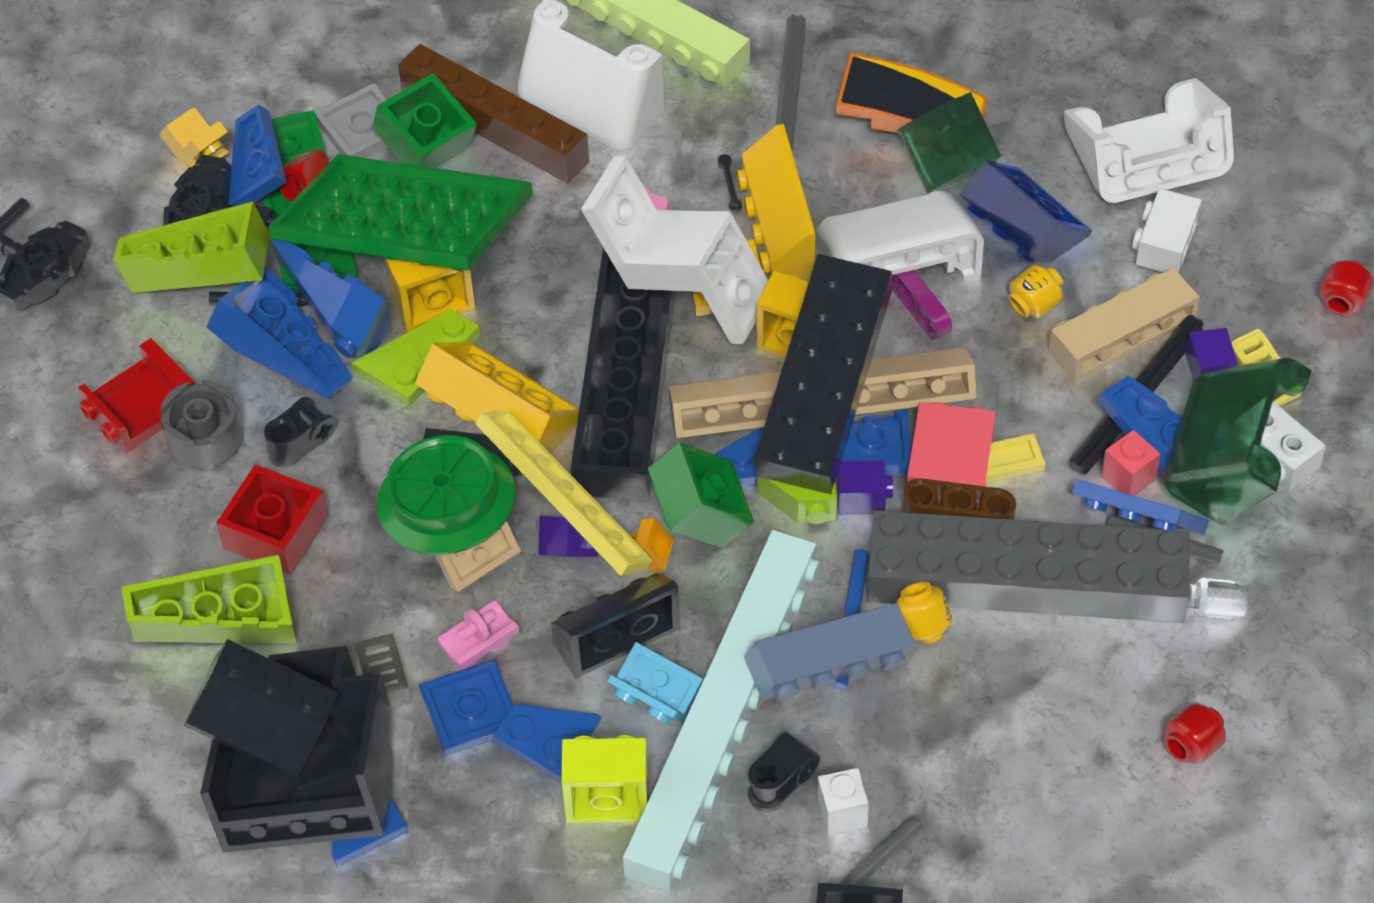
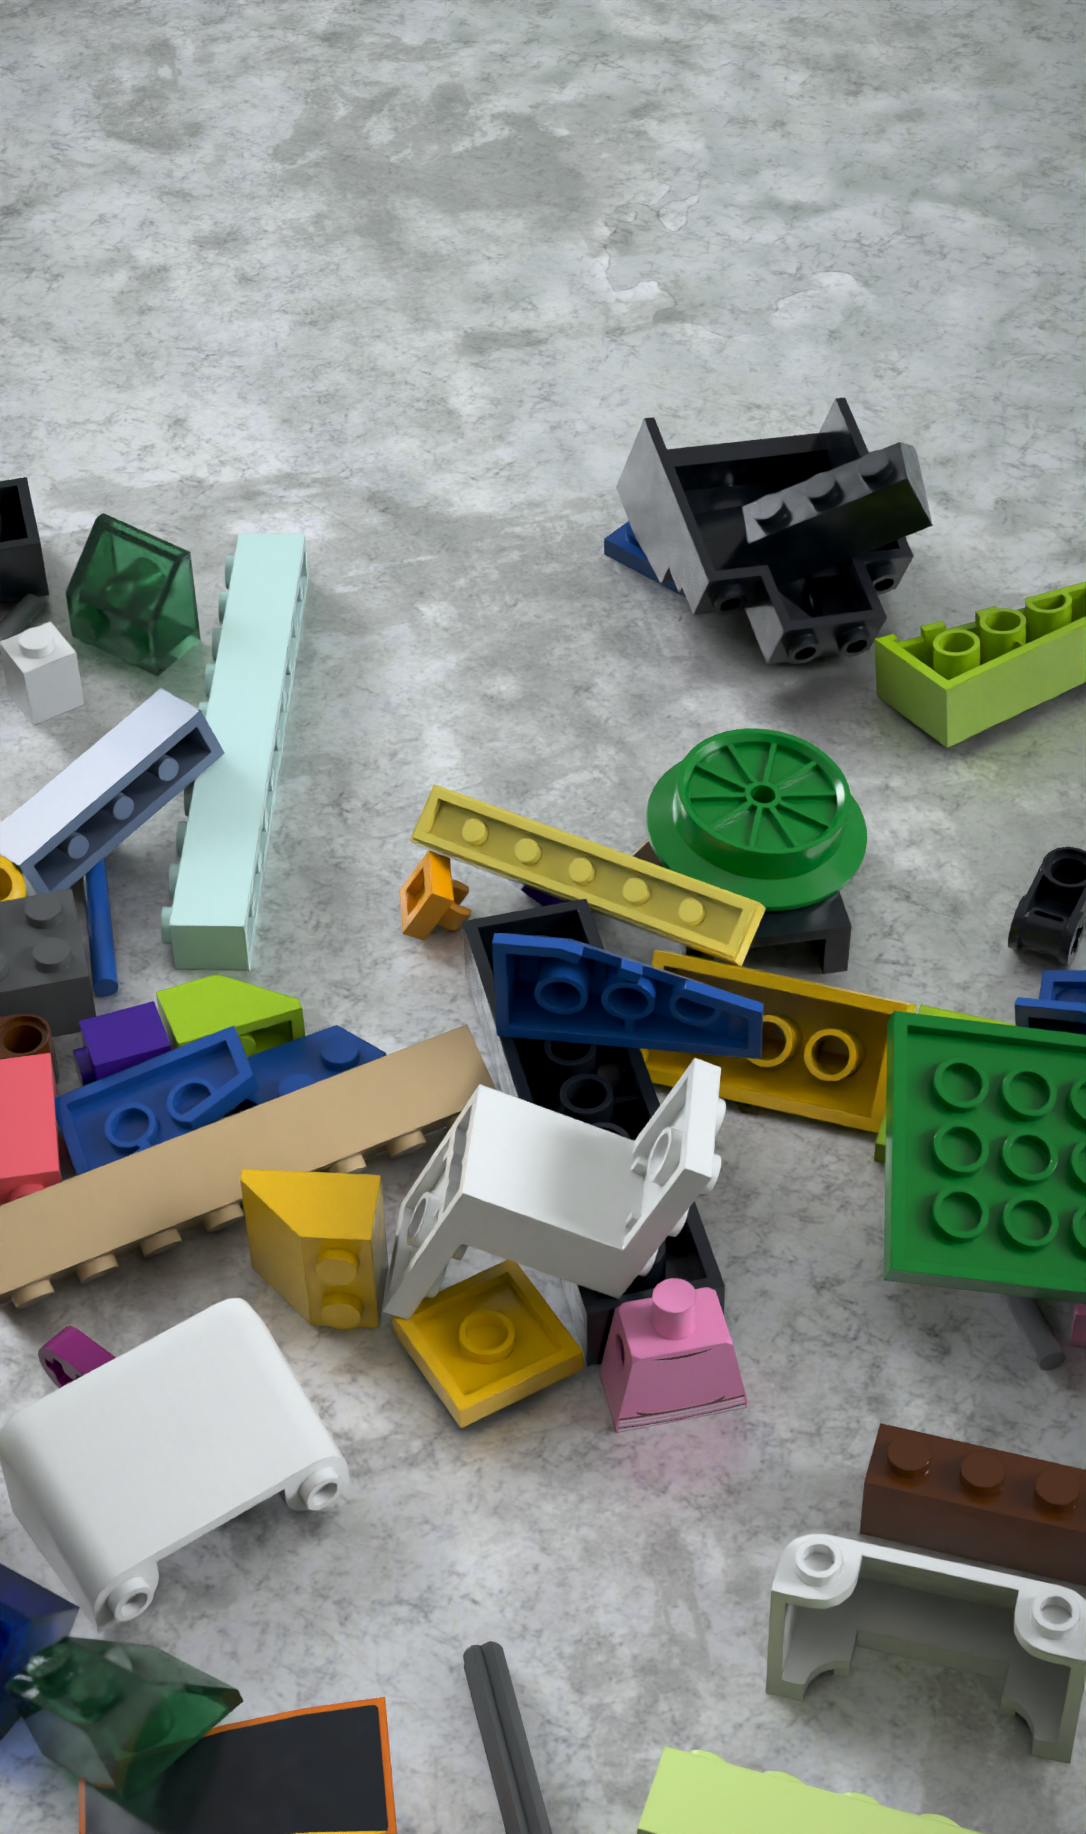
camera: 160 degrees right, 10 degrees down
red brick [216,464,328,575] -> none
clear smoke slope [354,633,412,708] -> none
blue tile [419,659,513,757] -> none
bright pink hips [437,600,519,671] -> none
blue wing [491,704,602,783] -> none
black slope [551,573,680,679] -> none
neon yellow brick [562,735,649,823] -> none
medium azure bracket [607,642,704,724] -> none
green brick [648,442,754,548] -> none
black hinge [718,154,742,213] -> none
yellow slope [736,124,815,281] -> none
black piece [748,732,821,812] -> none
black brick [754,254,892,495] -> none
none -> clear green slope [65,513,201,676]
none -> blue wedge [492,933,764,1059]

